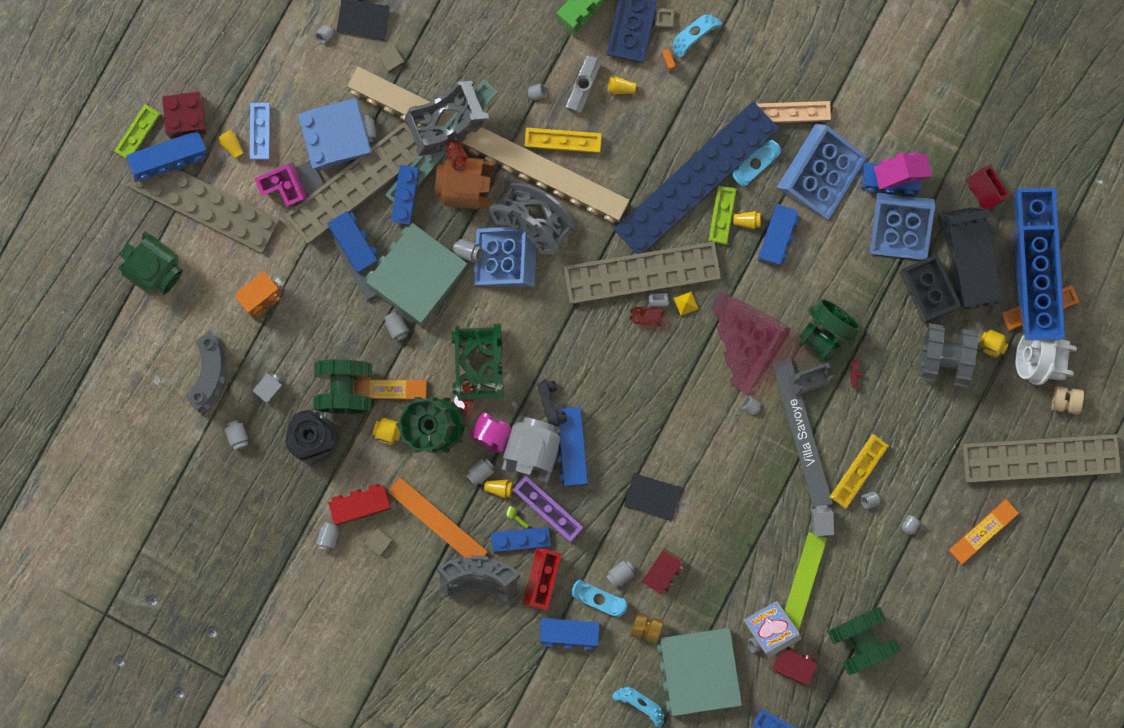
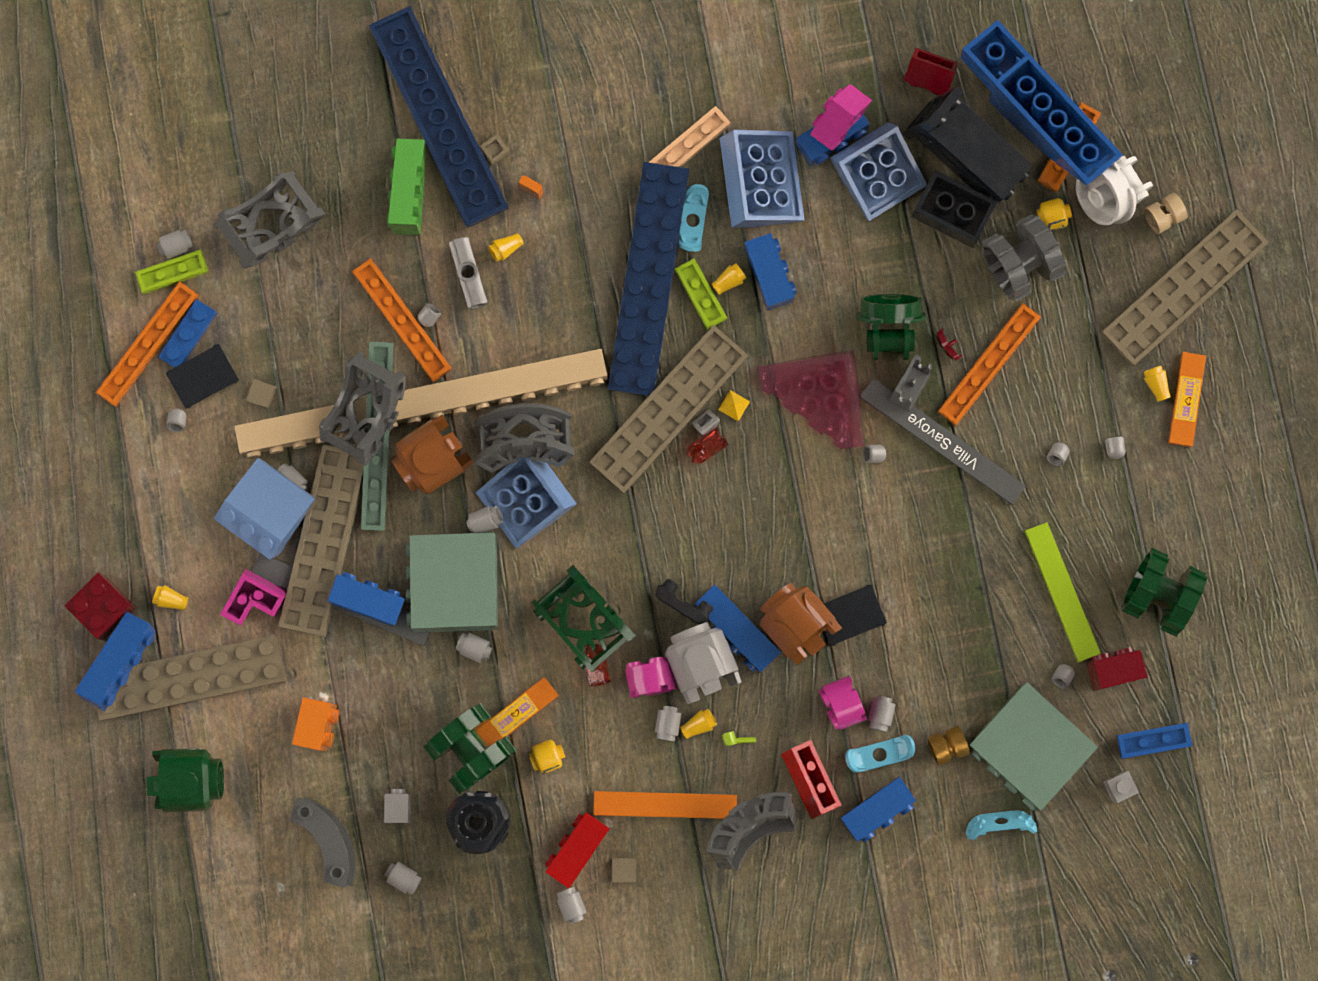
camera: 40 degrees left, 0 degrees up
lime tile [114,104,161,159] -> none
light blue plate [250,103,270,160] -> none
blue plate [391,165,420,225] -> none
dark green piece [396,397,468,453] -> none
clear red piece [445,140,467,171] -> none
blue plate [491,527,551,552] -> none
medium lavender brick [513,476,583,543] -> none
yellow plate [524,128,602,153] -> none
dark red brick [642,548,684,594] -> none
medium azure piece [673,14,722,57] -> none
tile [744,601,802,658] -> none
light grey brick [811,505,834,536] -> none
yellow plate [829,434,889,509] -> none
none -> orange tile [352,258,452,383]
none -> dark orange piece [760,583,842,665]
none -> dark pink brick [818,675,867,730]
none -> orange tile [937,303,1041,426]
none -> yellow cone [1143,365,1171,402]

